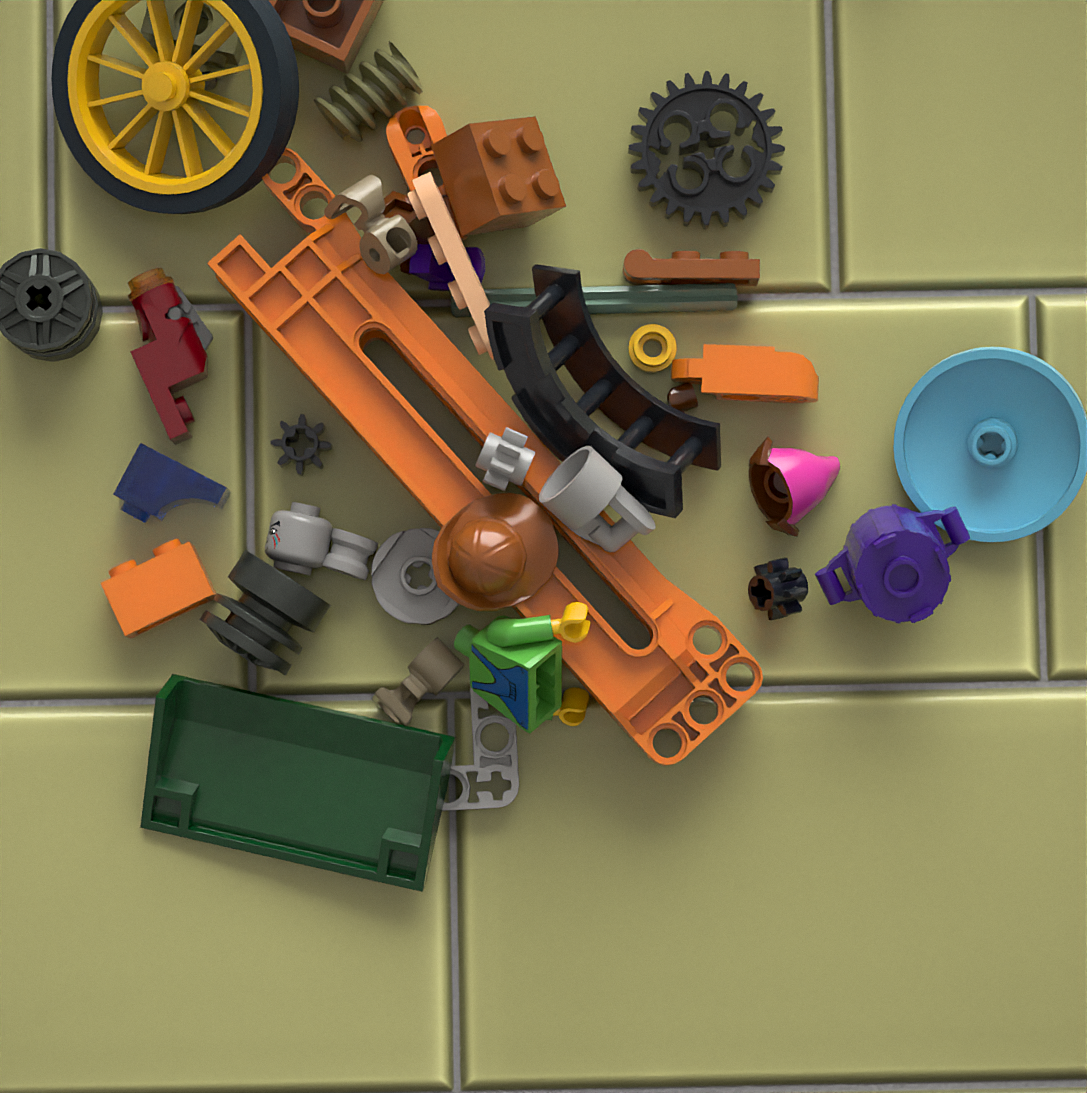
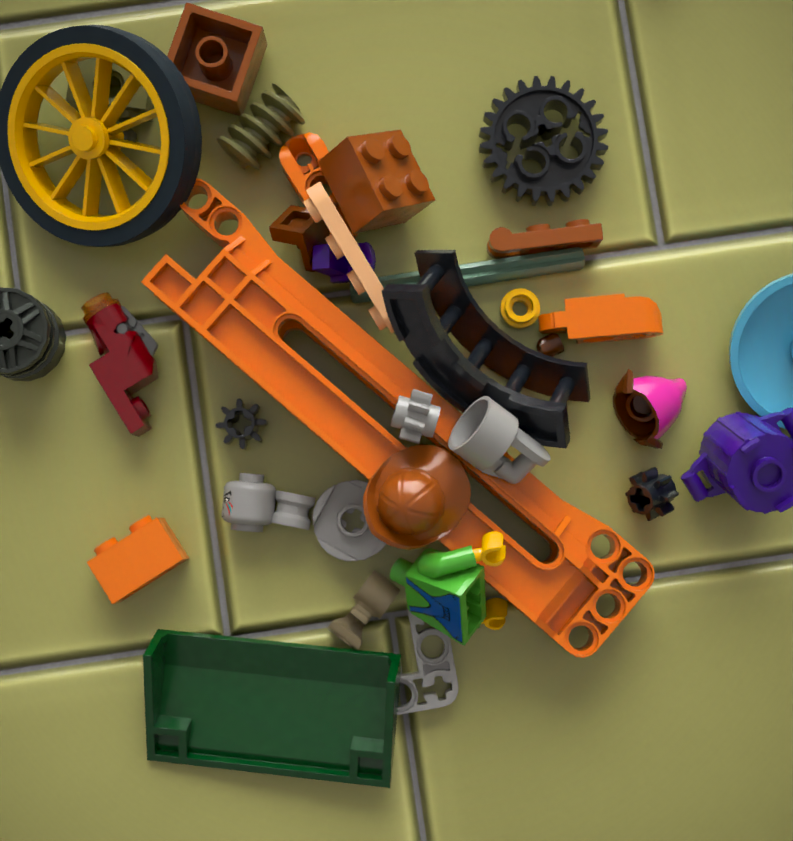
camera: 10 degrees left, 0 degrees up
clear blue arch [113,443,231,523] -> none
pearl dark grey wheel [200,550,331,675] -> none
dark tan leg [324,175,417,274] -> none

